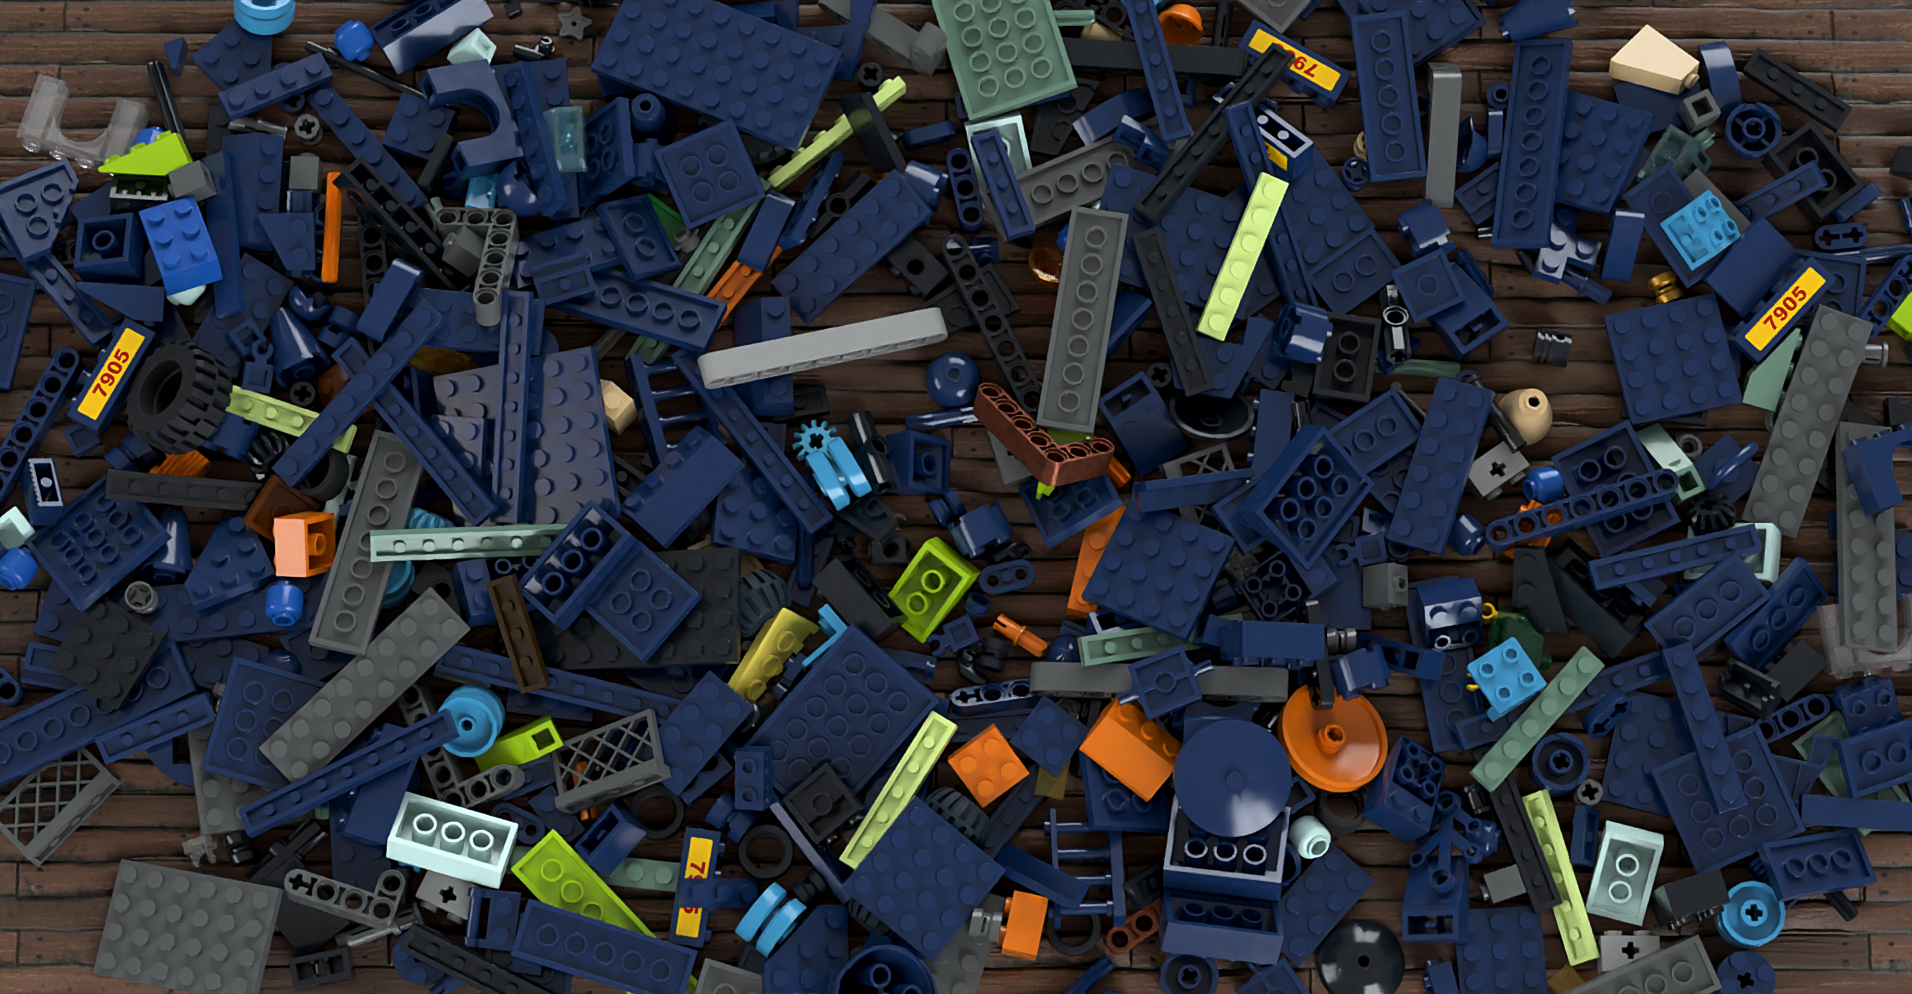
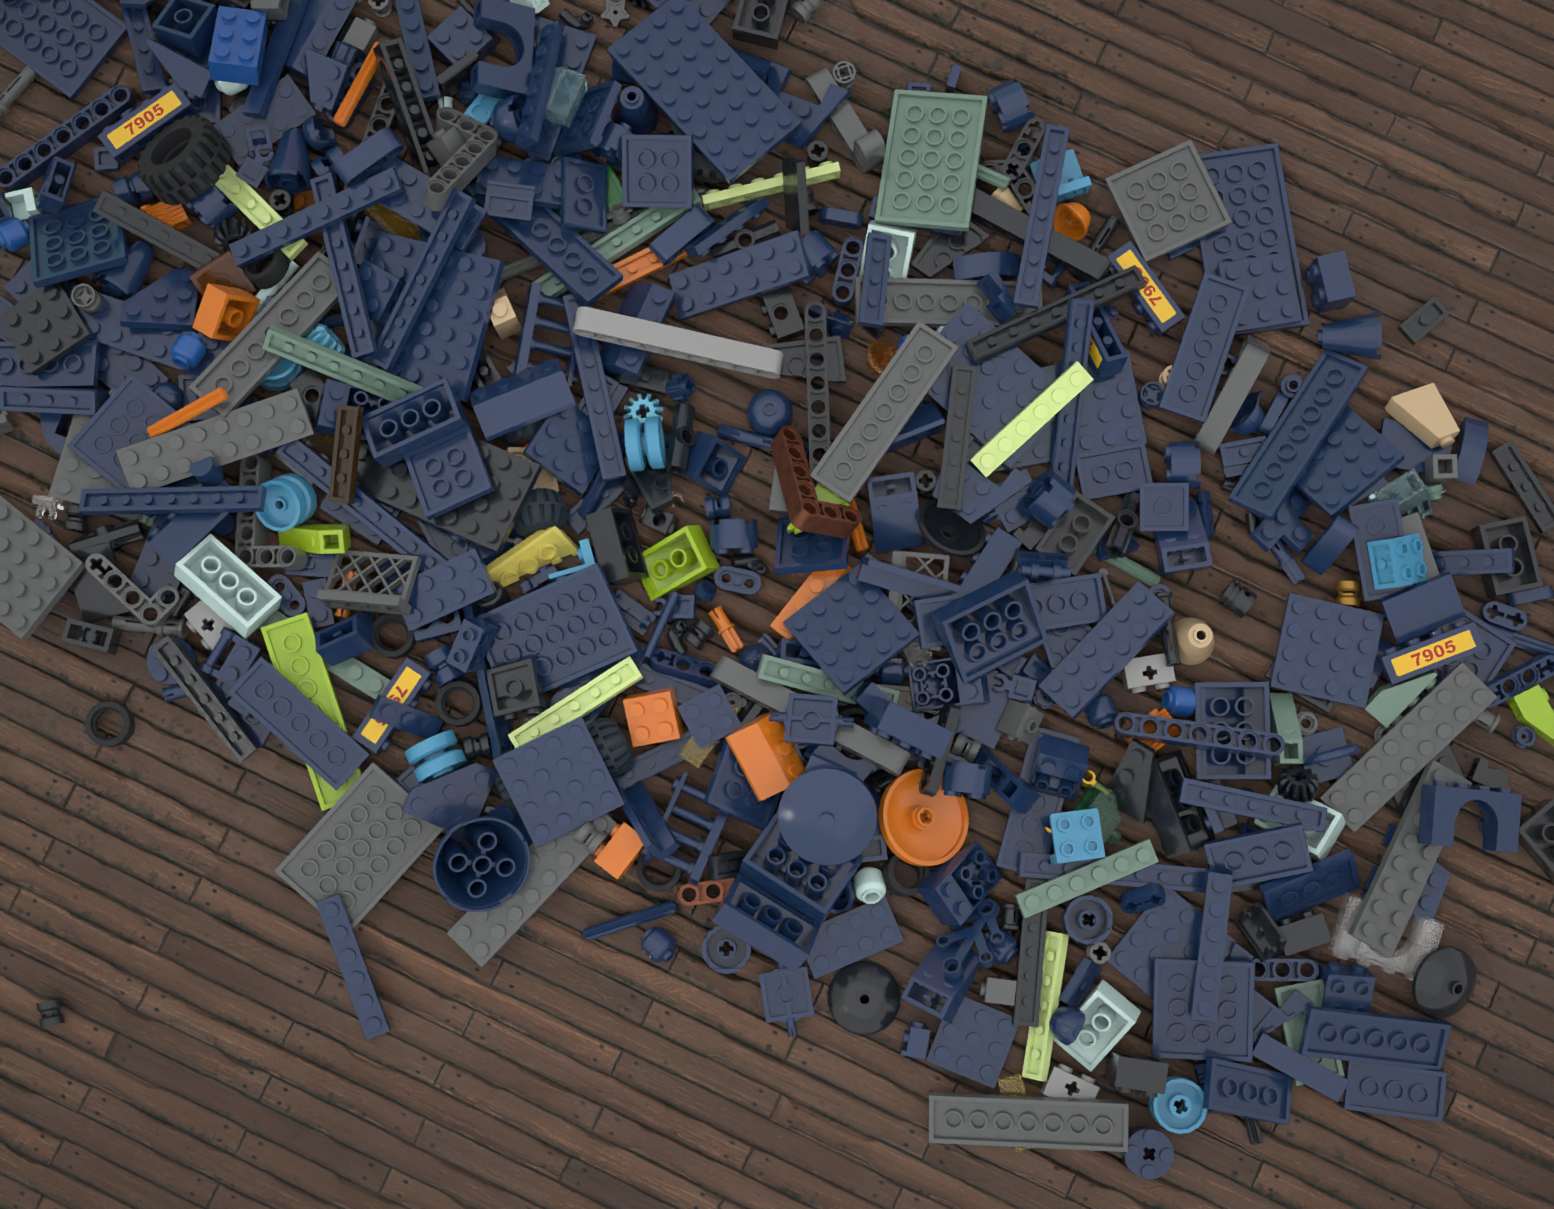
camera: 30 degrees right, 5 degrees up
dark blue cylinder [1724,102,1782,160] -> none
none -> orange axle [147,387,228,438]
none -> dark blue brick [189,457,223,487]
none -> dark blue bar [642,591,679,660]
none -> dark blue gear [666,372,696,403]
none -> dark blue plate [1017,551,1071,579]
none -> dark blue piece [1049,1006,1085,1045]

